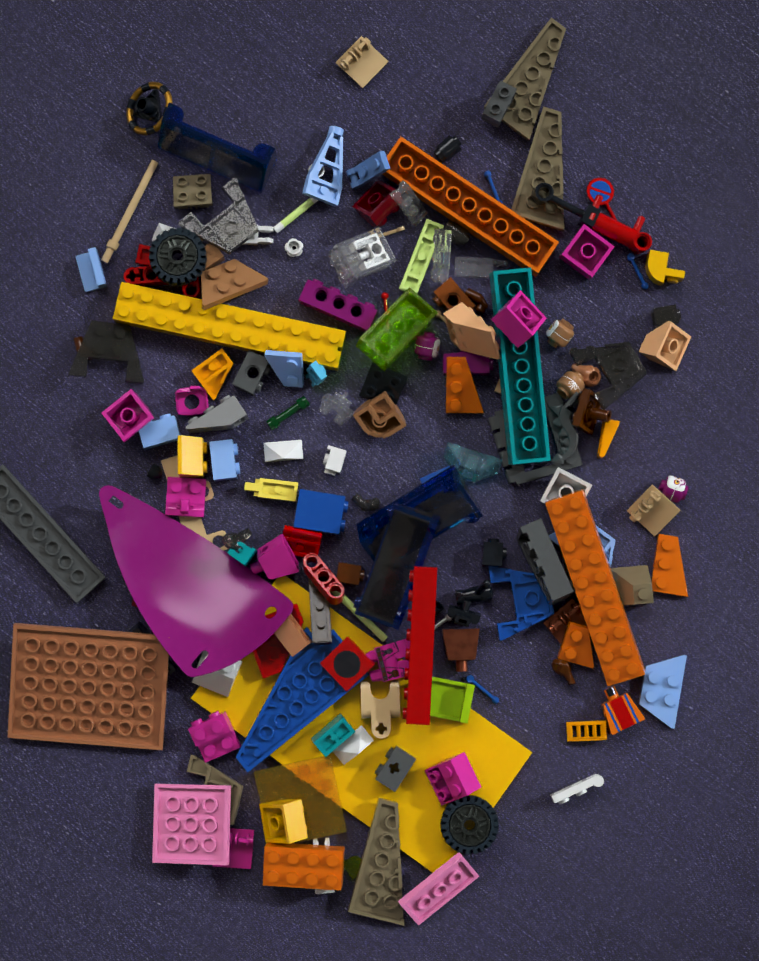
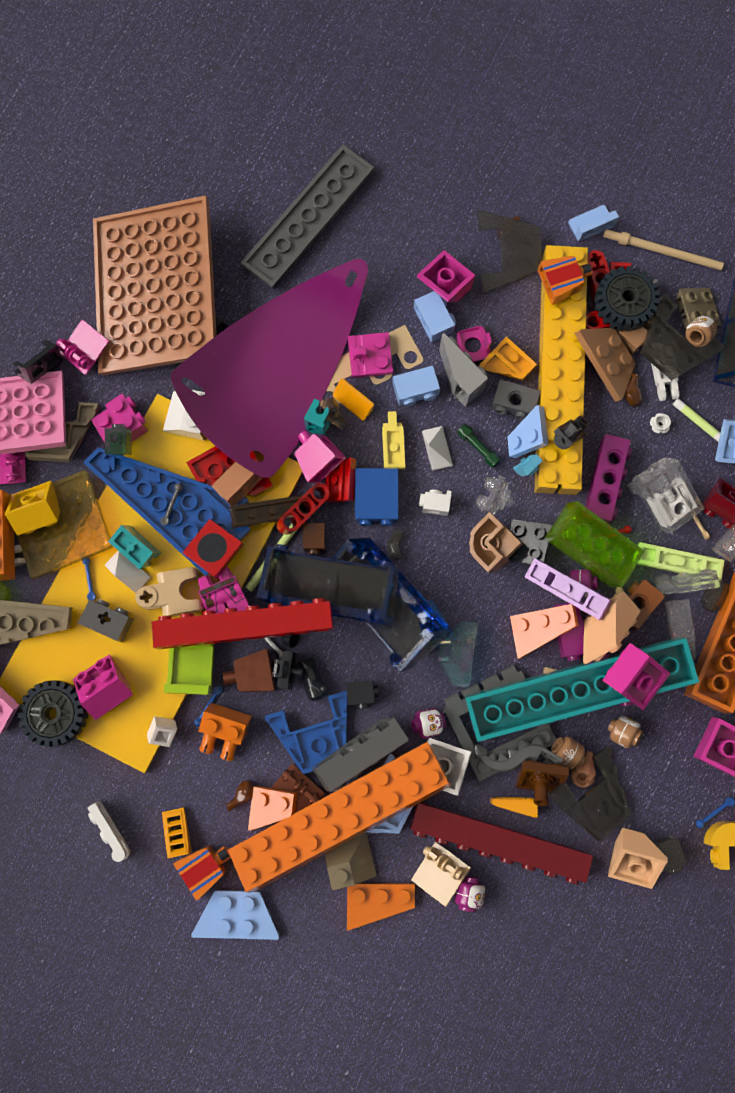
camera: 90 degrees right, 5 degrees down
black hinge [146,463,162,480] -> none
yellow slope [178,435,208,478] -> none
reddish brown arm [465,288,488,314] -> none
none -> black hinge [13,340,63,384]
none -> hinge [56,320,110,375]
none -> blue hinge [82,557,97,601]
none -> clear green brick [105,424,131,455]
none -> white slope [147,716,177,747]
none -> dark grey hinge [160,483,183,526]
none -> orange brick [198,703,252,761]
none -> light orange slope [333,378,374,421]
none -> dark red brick [410,802,593,885]
none -> head [411,708,445,739]
none -> hinge [525,558,612,620]
none -> torso [538,256,592,306]
none -> black hips [554,415,590,449]
none -> reddish brown animal [624,373,642,408]
none -> medium nougat head [685,316,717,347]

